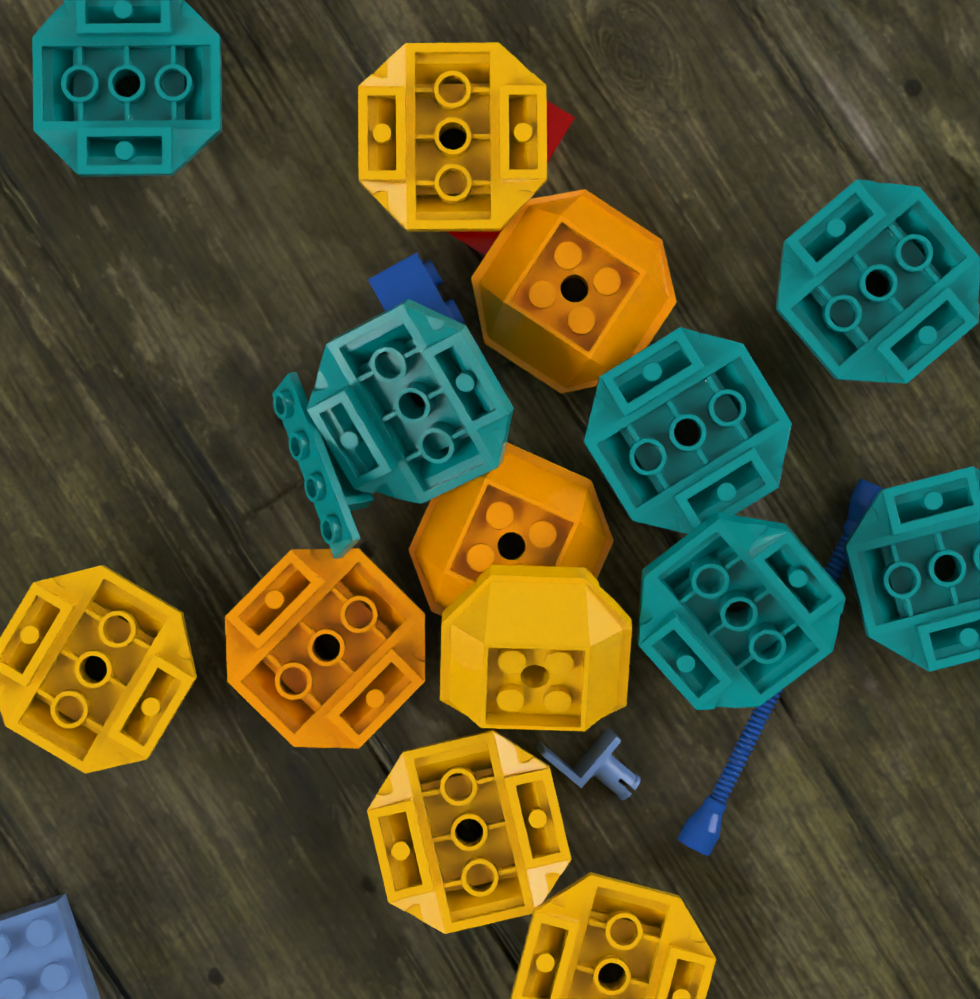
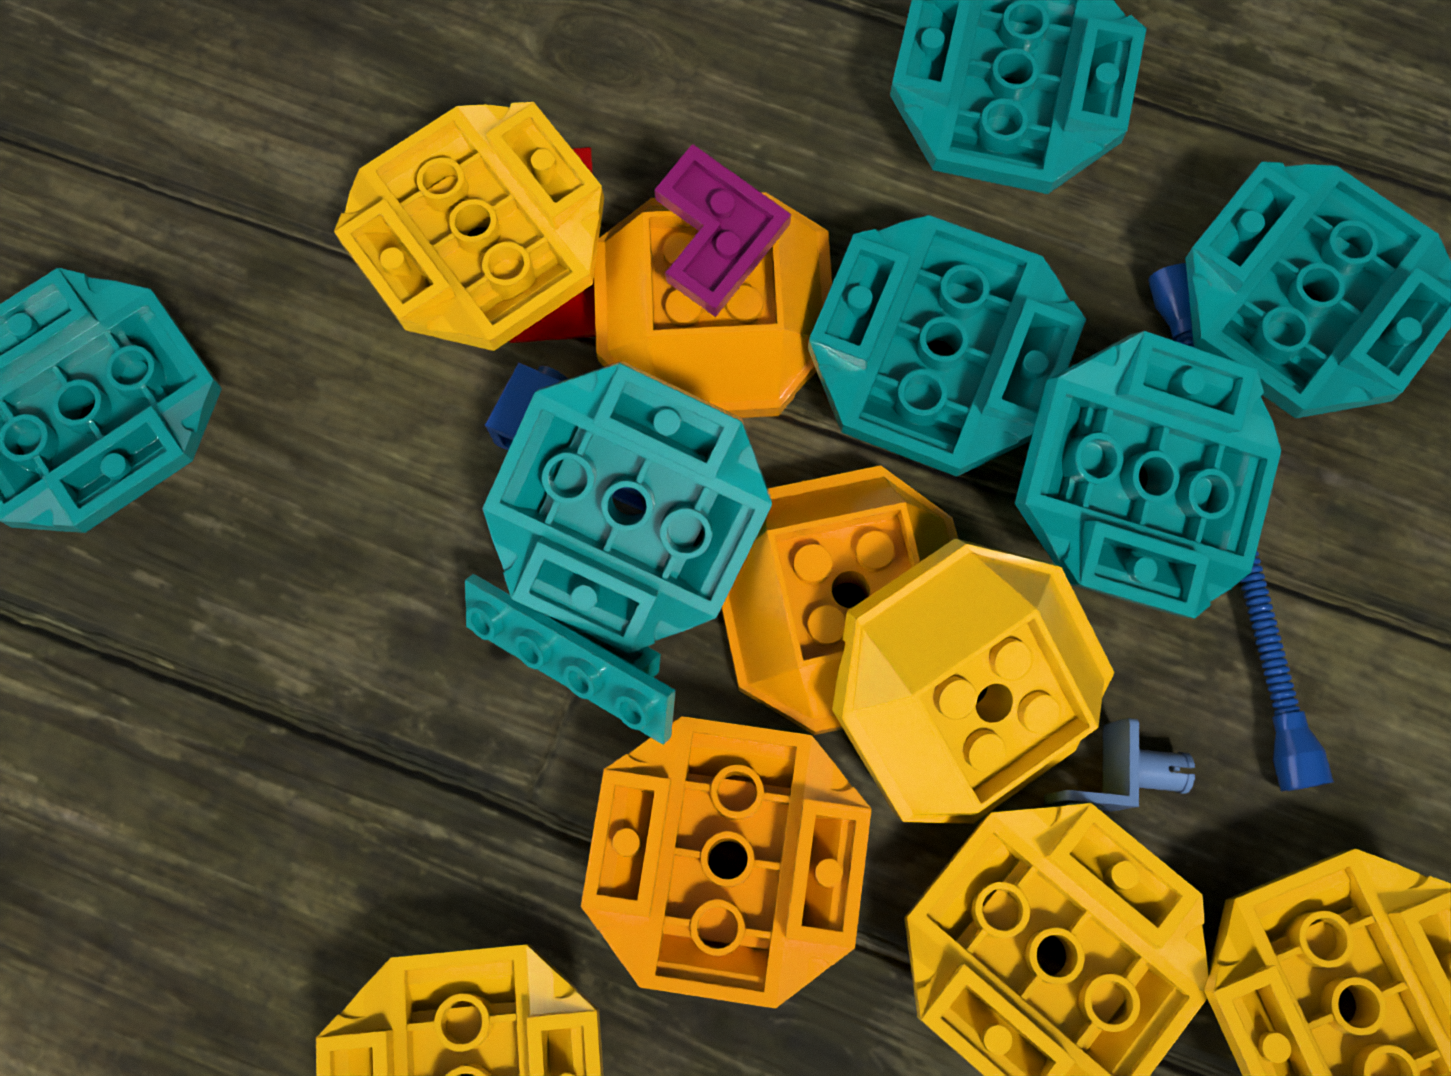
camera: 35 degrees left, 15 degrees down
none -> magenta plate [654,144,791,317]

